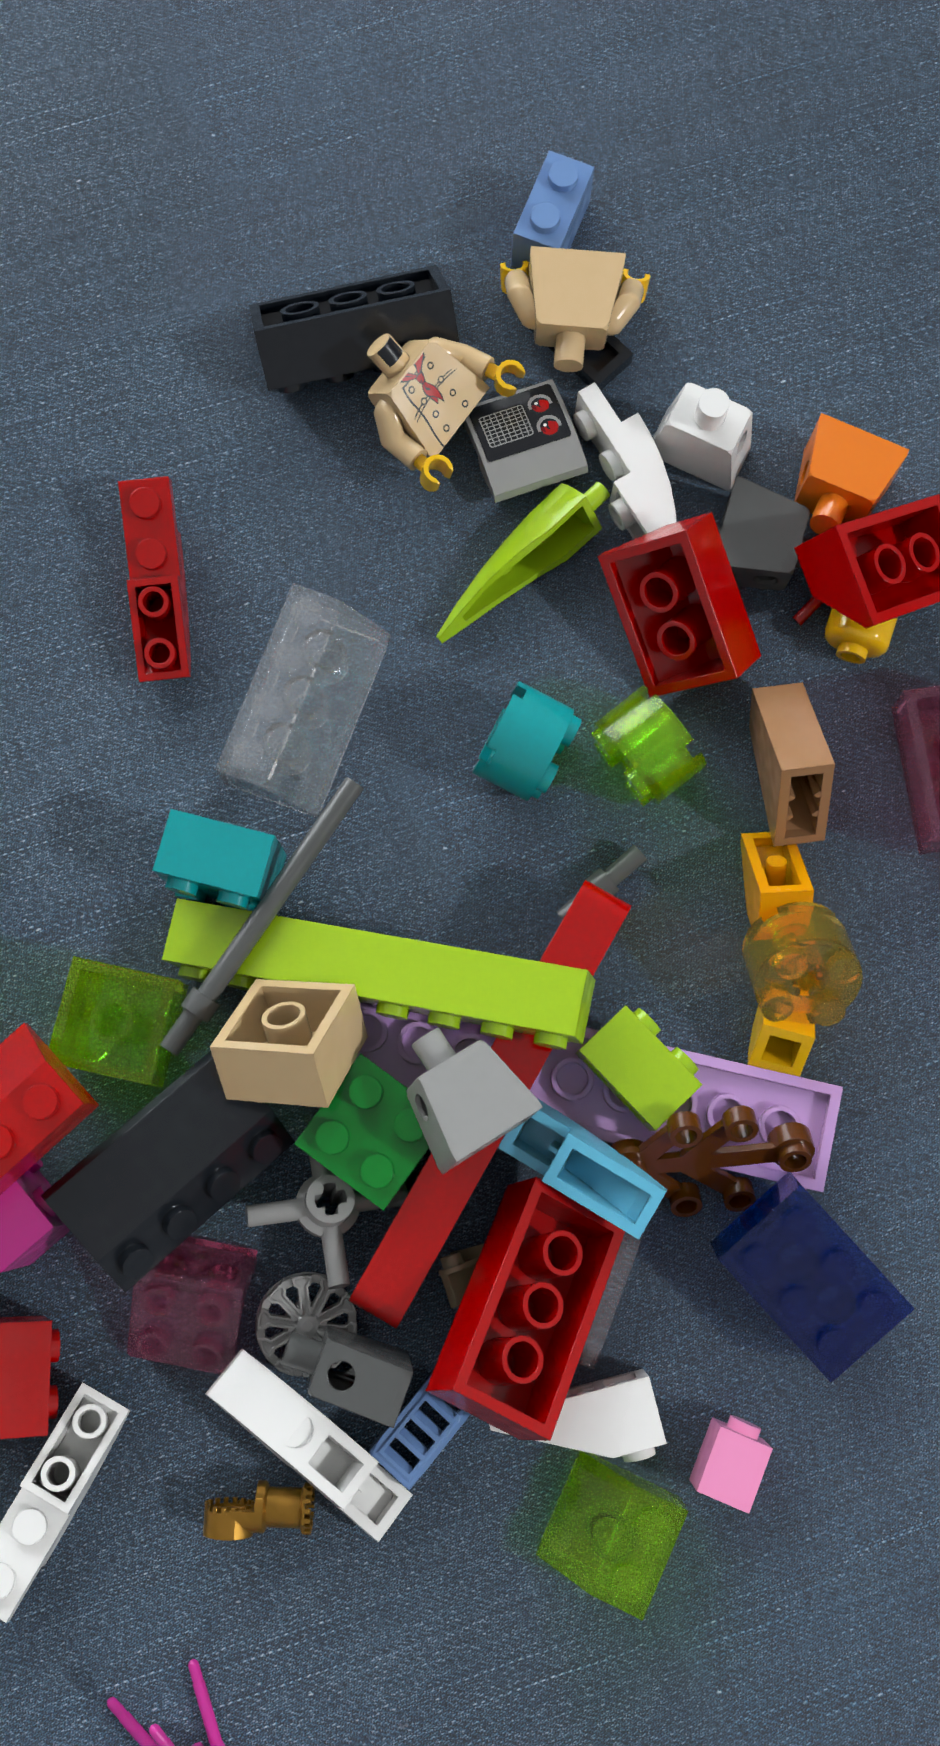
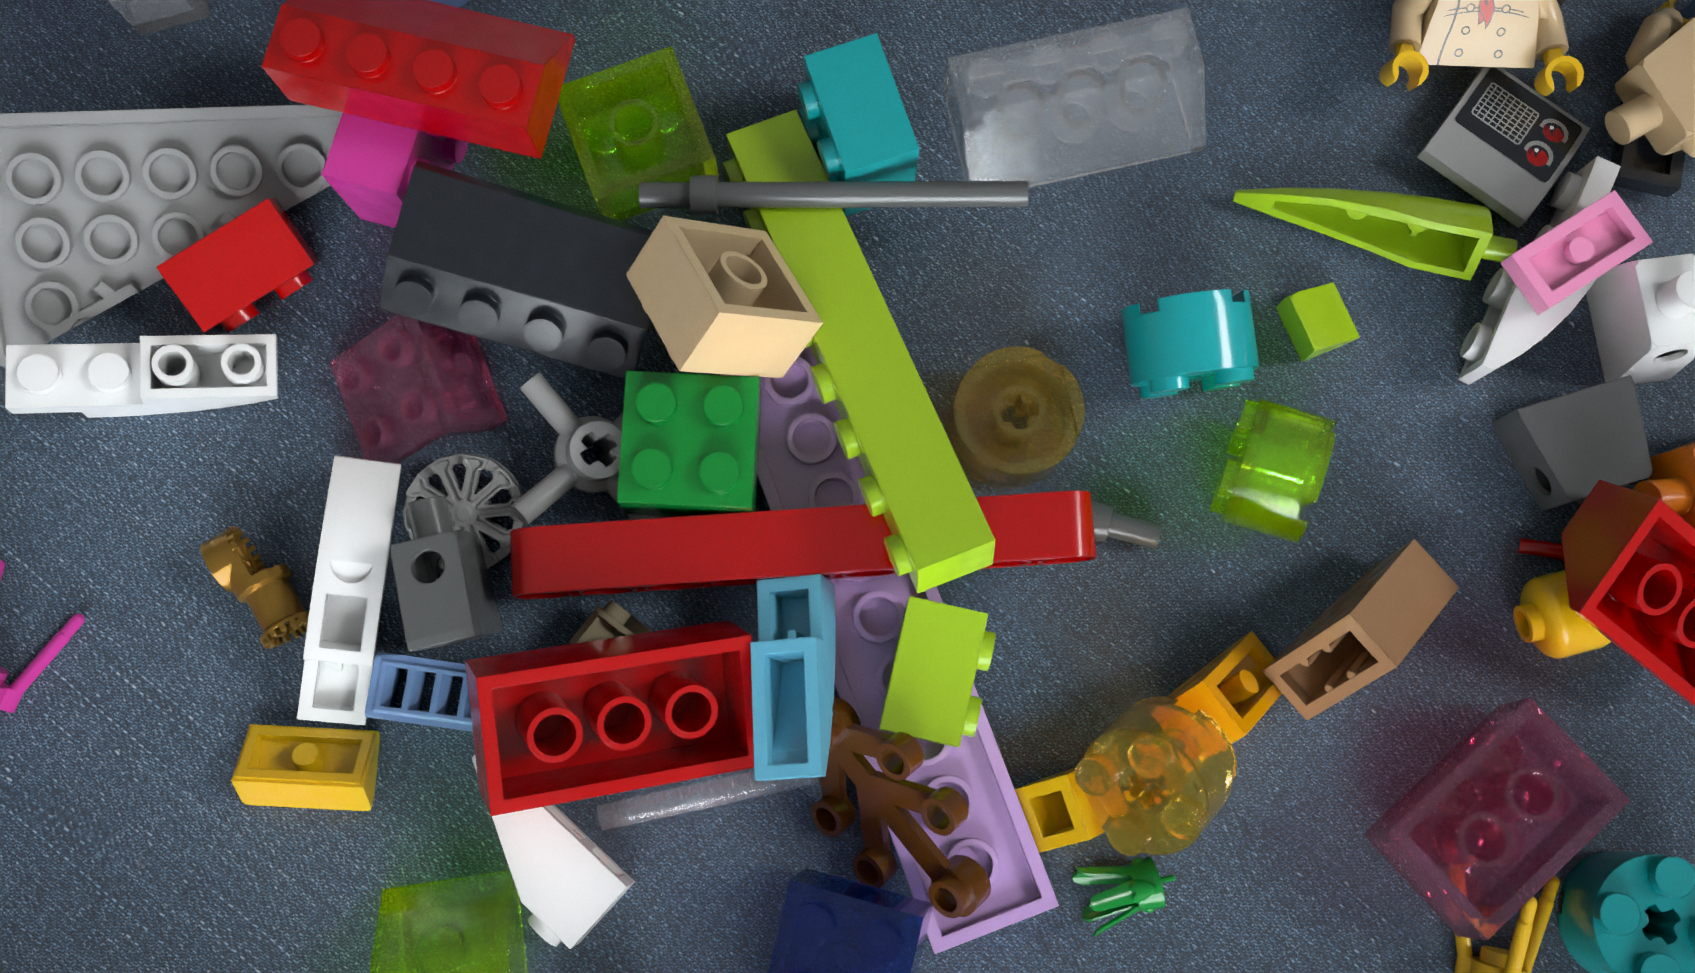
camera: 55 degrees right, 0 degrees up
light grey torso [406,1028,543,1175] -> none
red slope [597,512,761,698] -> none
none -> yellow slope [231,724,380,811]
none -> clear yellow brick [948,346,1085,488]
none -> green piece [1071,856,1176,937]
none -> lime slope [1276,282,1360,362]
none -> bright pink plate [1501,190,1653,315]

